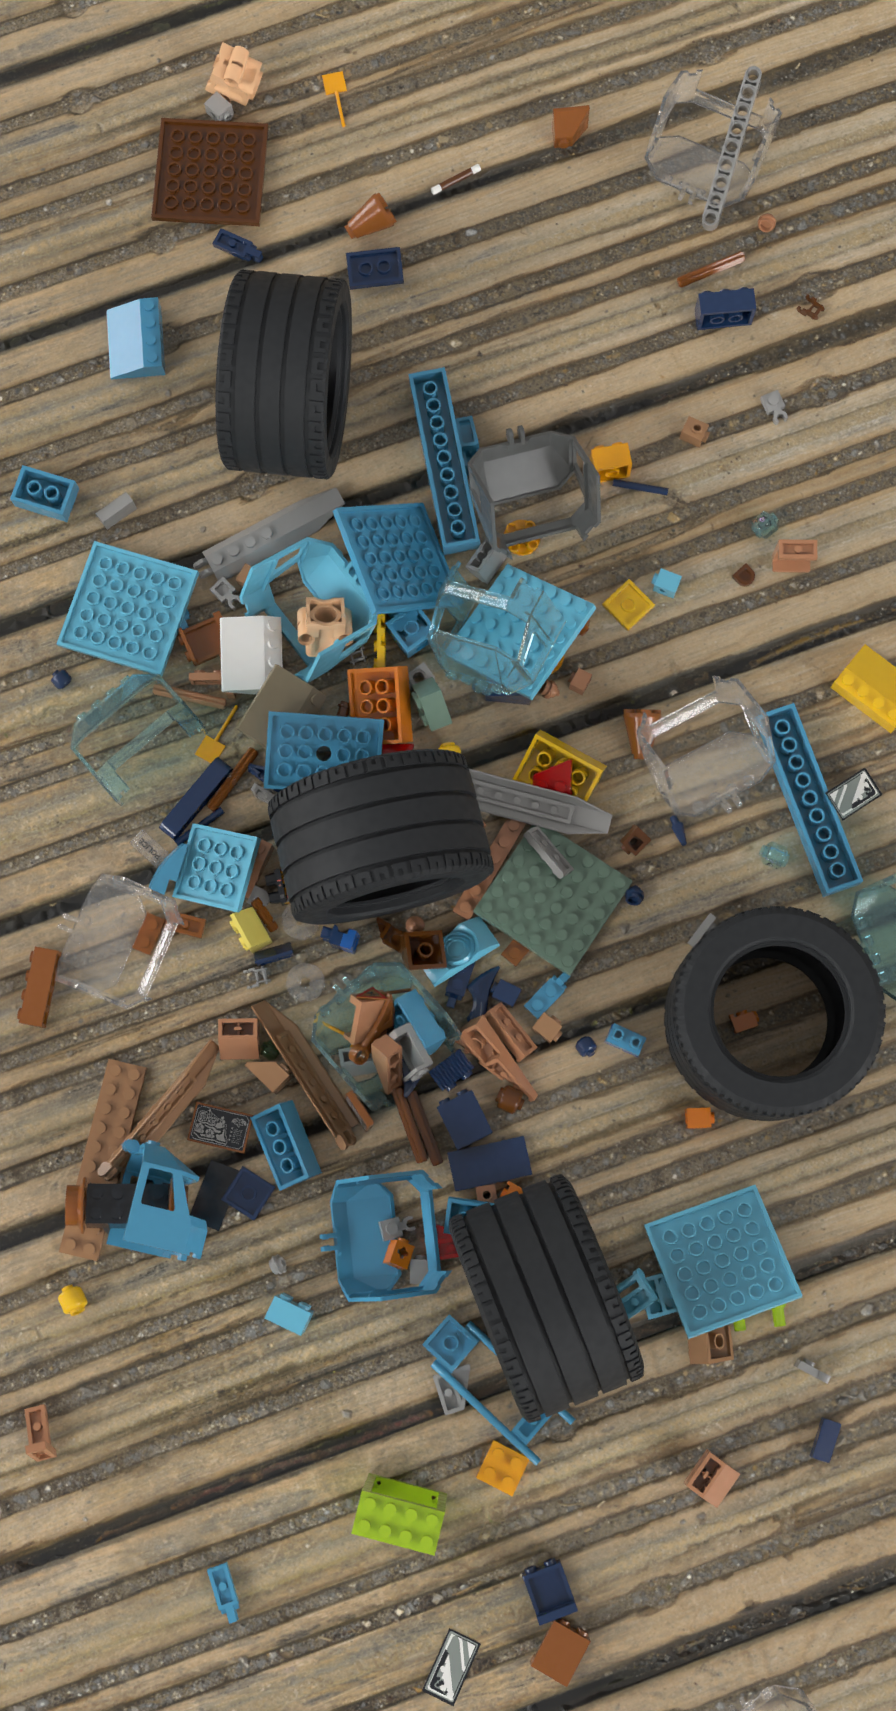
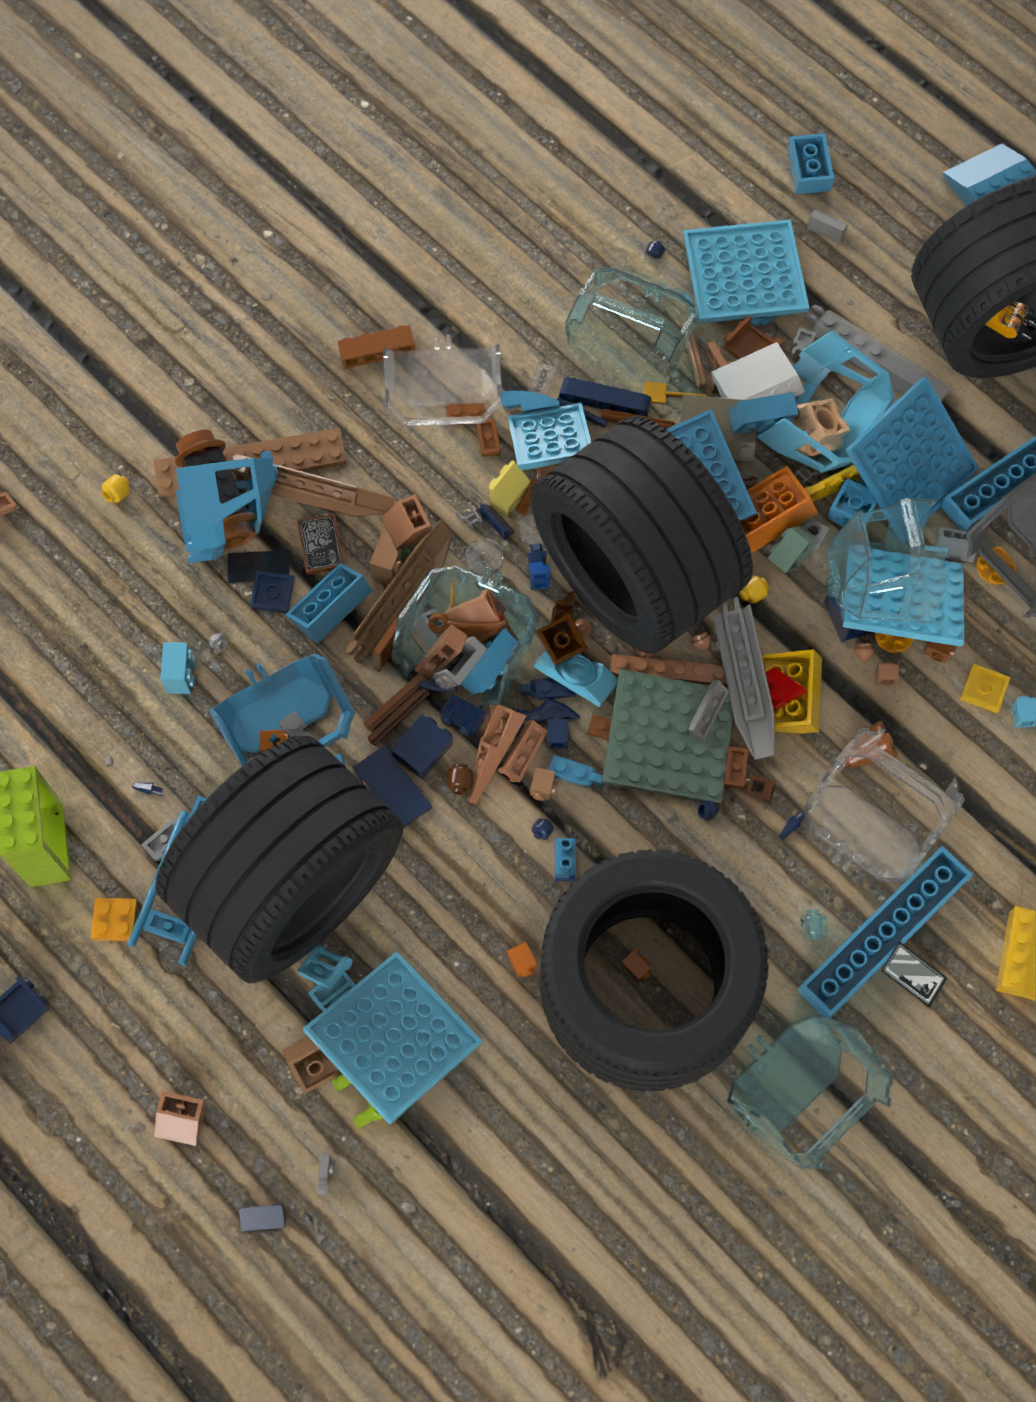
camera: 60 degrees right, 10 degrees down
none -> bar [132,782,163,796]
none -> dark orange plate [724,746,749,789]
none -> dark azure brick [728,392,799,435]

